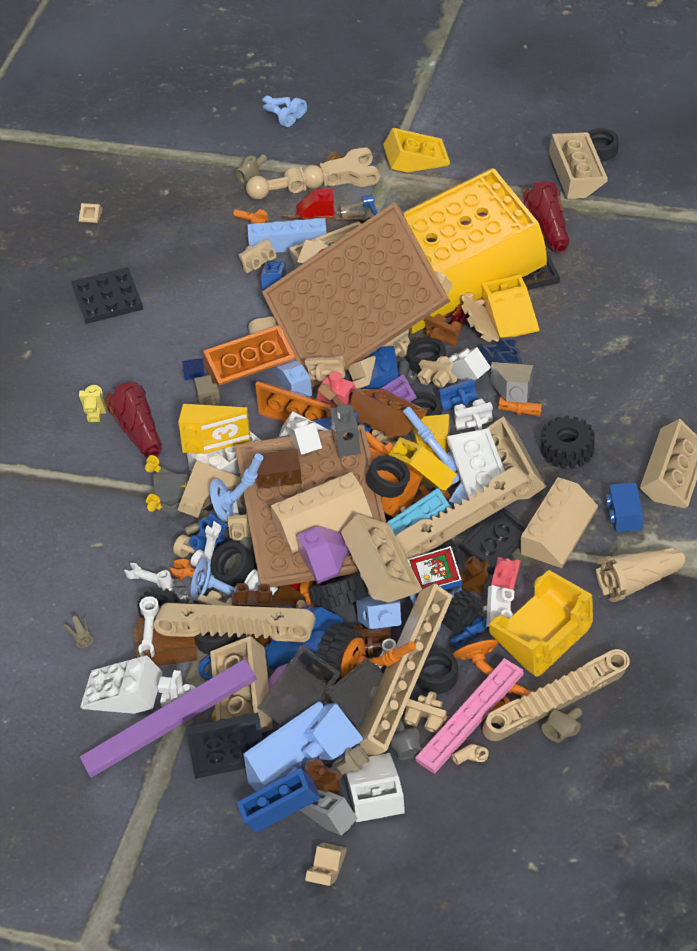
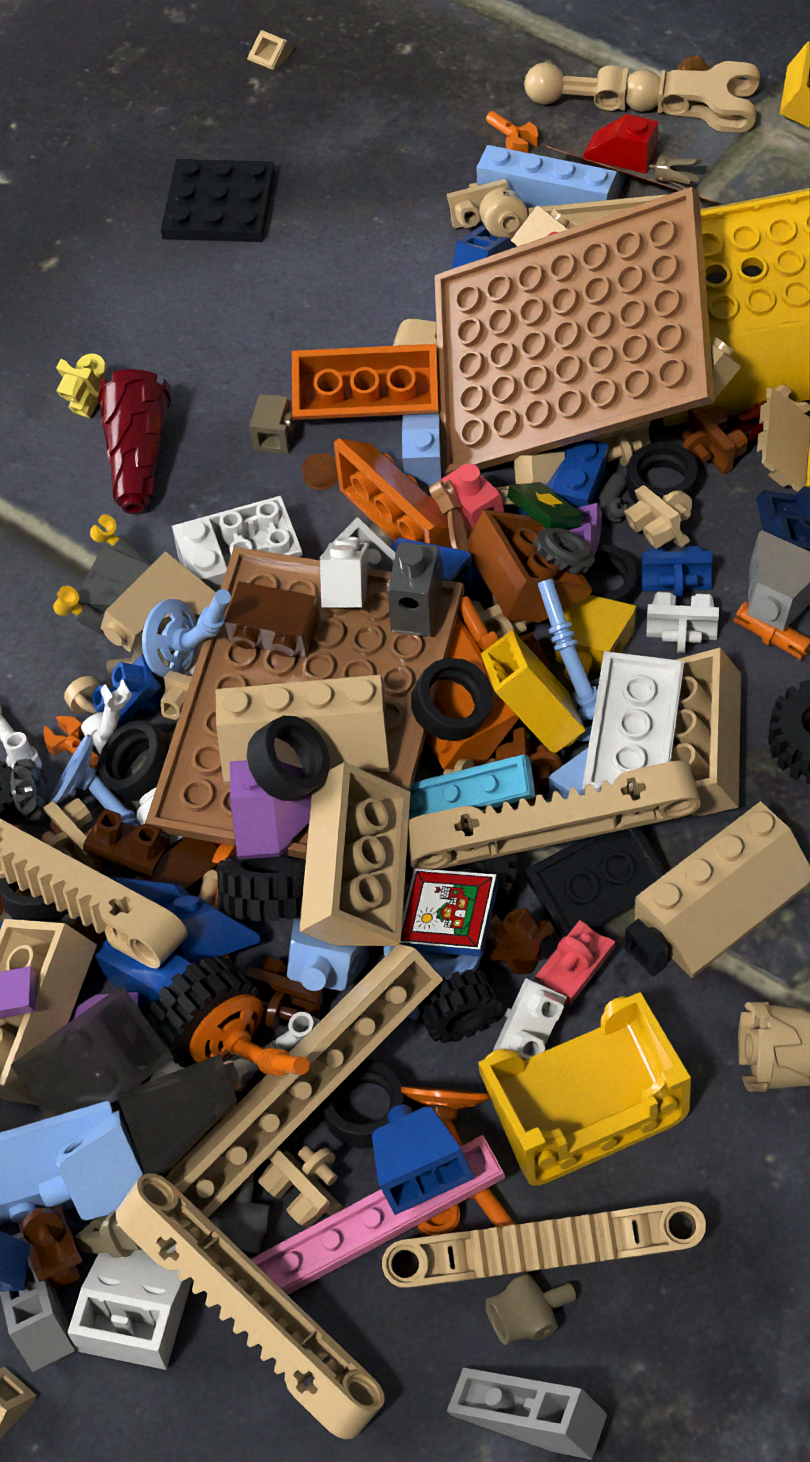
camera: 25 degrees right, 10 degrees up
yellow slope [179,404,251,454] -> none
clear blue tile [182,358,205,380] -> none
dark tan piece [236,154,267,185] -> none
tan hips [305,356,345,382] -> none
blue hand [362,195,378,216] -> none
white slope [448,347,491,381] -> none
blue piece [451,616,488,648] -> none
tan arm [452,744,489,765] -> none
none -> tan gear [116,1173,384,1439]
none -> black tyre [246,715,330,801]
none -> clear orange tile [301,453,338,490]
none -> blue torso [372,1104,474,1215]
none -> light grey slope [447,1367,607,1460]
none -> tan head [479,188,528,239]
none -> dark green tile [507,482,583,529]
none -> dark grey gear [534,528,595,574]
none -> black plate [625,918,668,977]

